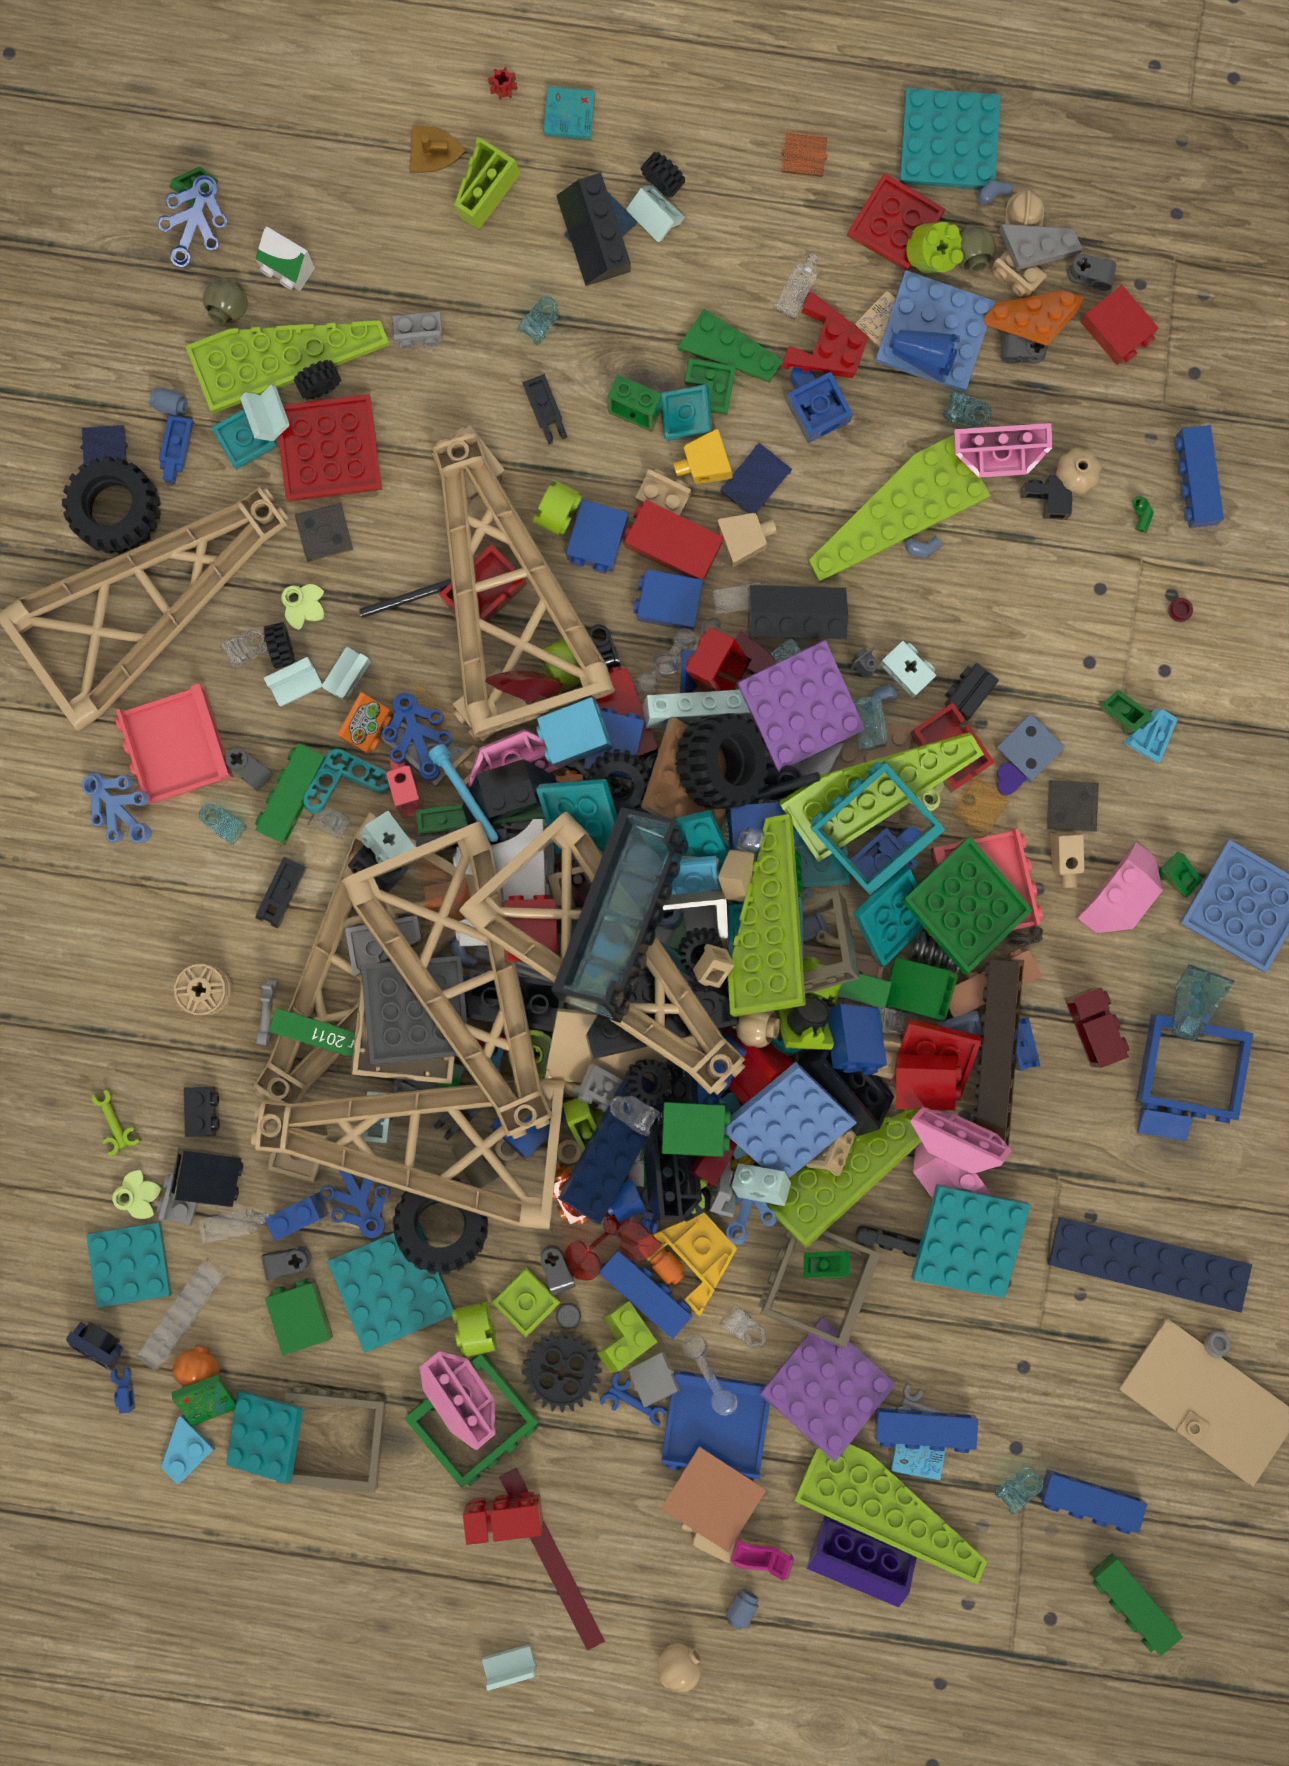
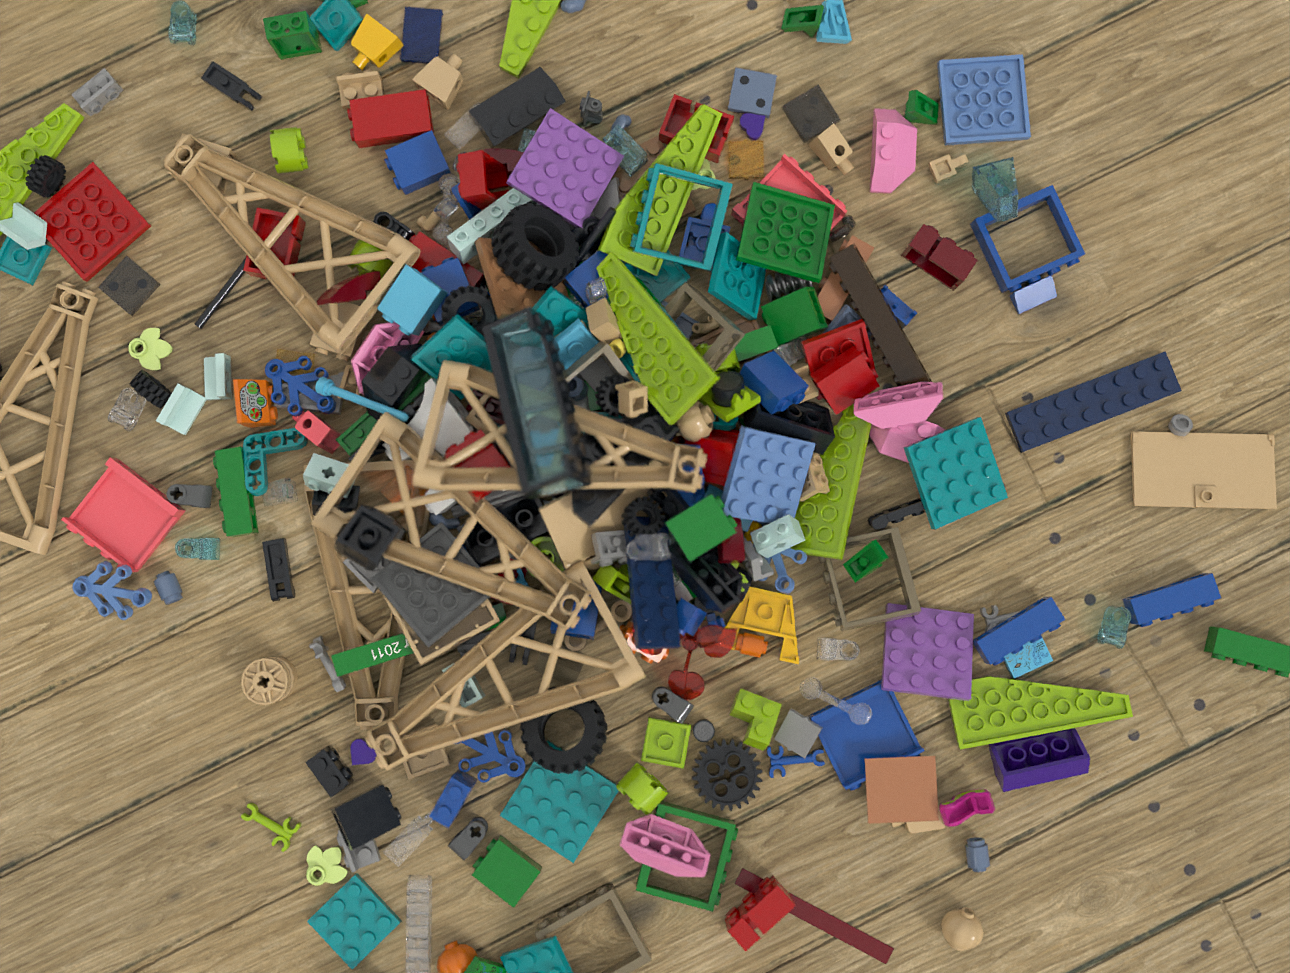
camera: 40 degrees left, 0 degrees up
blue brick [566,499,629,574] -> none
blue brick [599,1248,692,1339] -> none
light aqua brick [879,641,937,699] -> none
black brick [944,663,999,721] -> none
none -> sand blue brick [153,571,183,605]
none -> black slope [334,504,402,571]
none -> dark purple tile [350,738,377,765]
none -> tan arm [416,210,443,231]
none -> light yellow hinge [609,338,627,358]
none -> tan plate [928,154,969,184]

